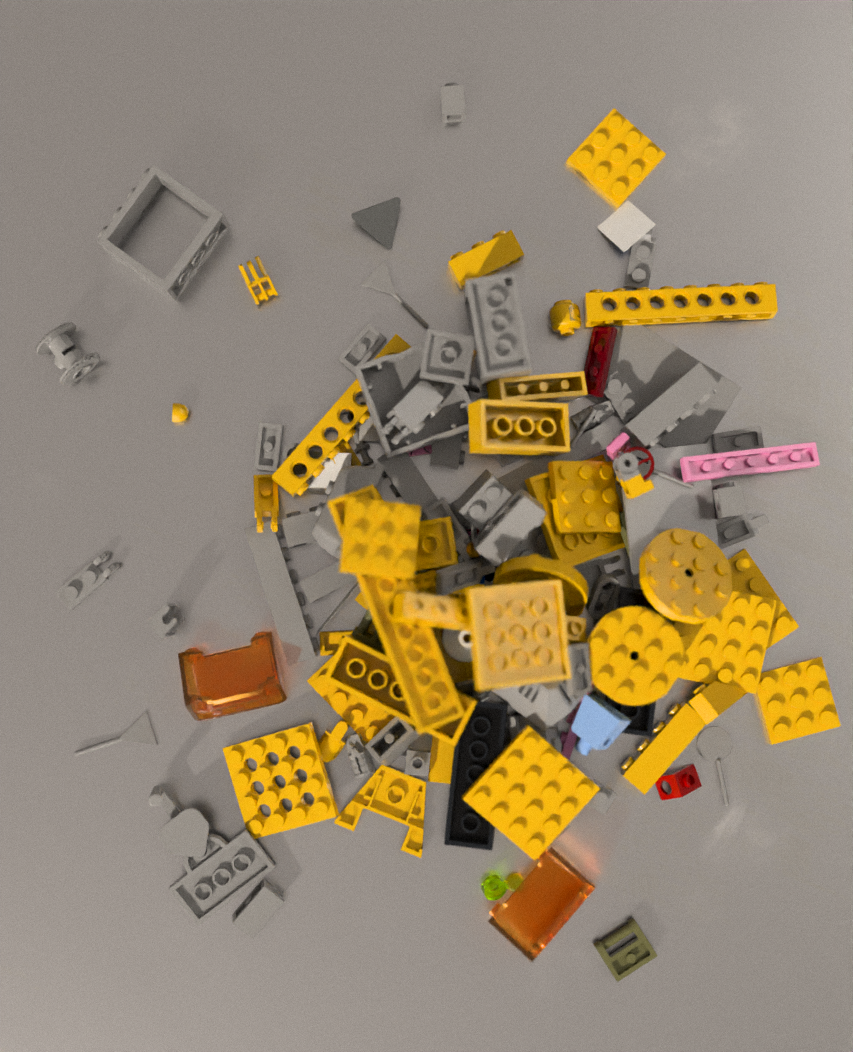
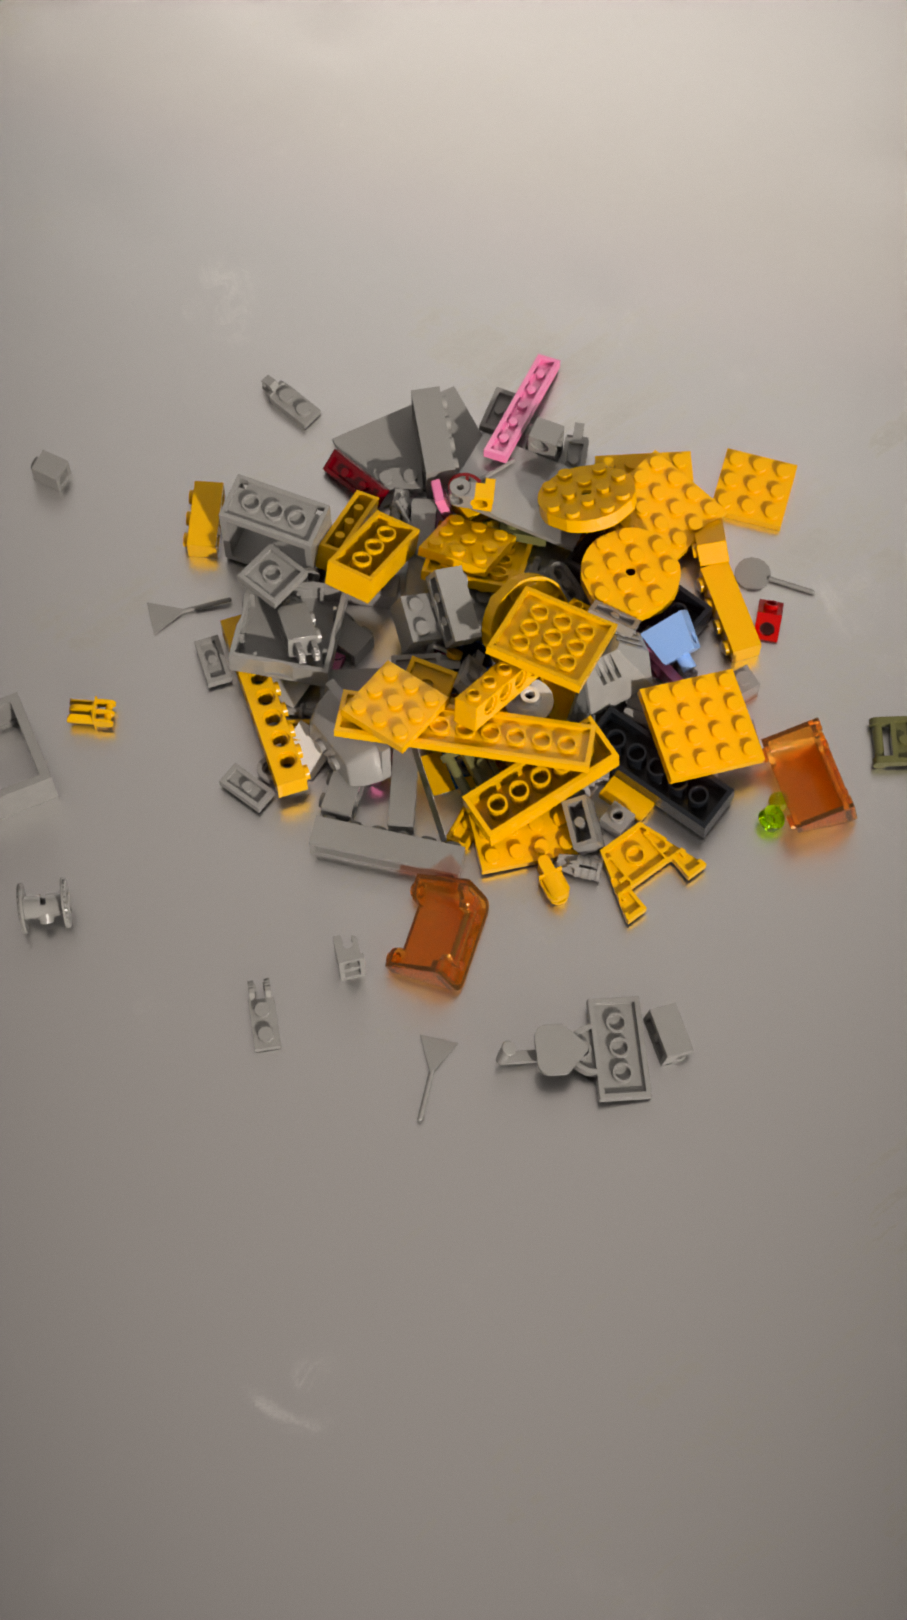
camera: 65 degrees left, 20 degrees down
yellow hinge [172,403,189,422] -> none
yellow piece [222,722,339,839] -> none
yellow hinge [253,474,279,533] -> none
dark grey piece [351,197,401,249] -> none
yellow head [549,300,581,337] -> none
yellow plate [567,108,666,208] -> none
yellow brick [583,282,778,327] -> none
white sticker [597,200,656,252] -> none

